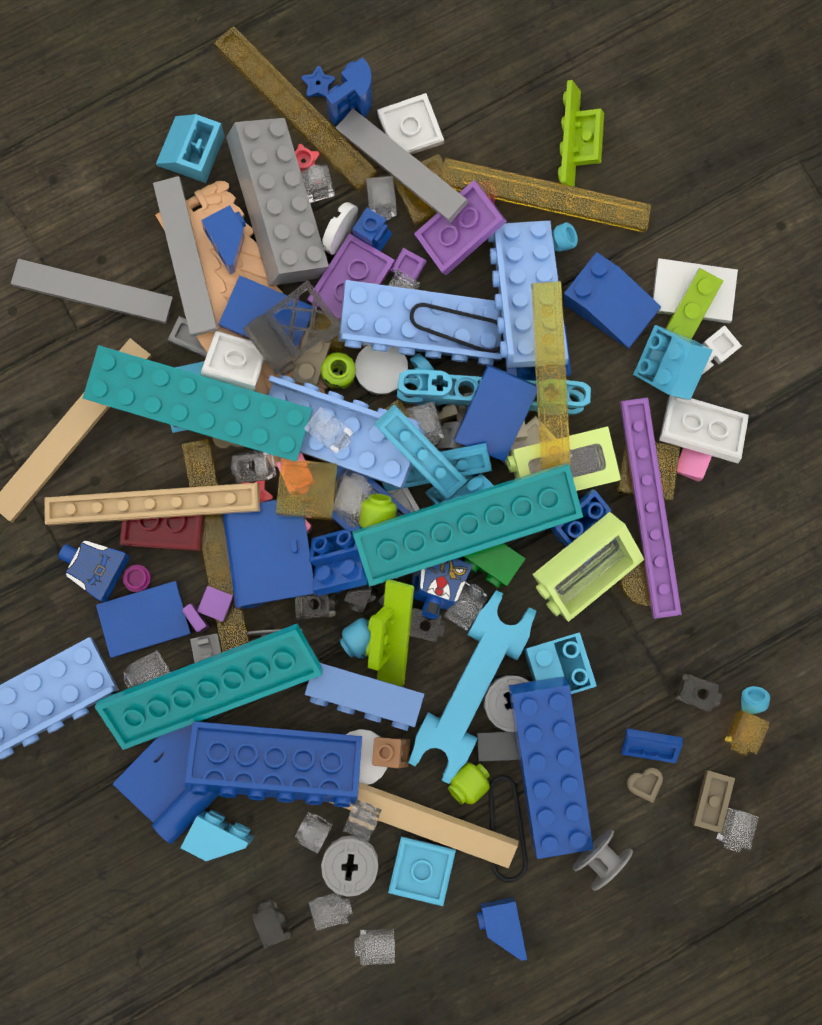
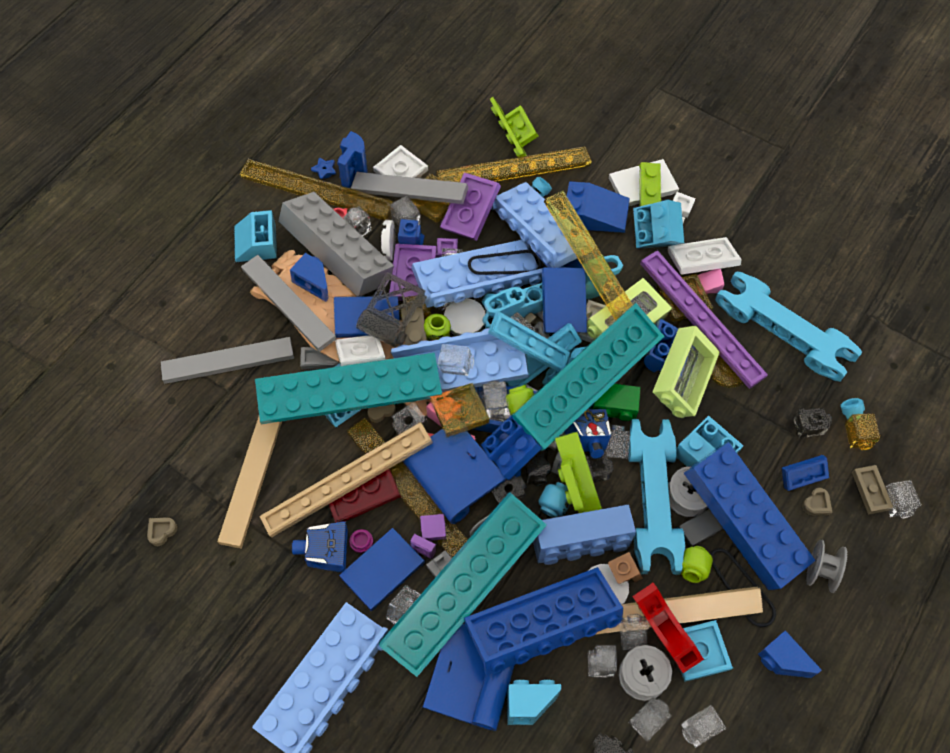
camera: 25 degrees left, 20 degrees down
none -> red arch [632,583,704,673]
none -> medium azure piece [715,272,862,382]

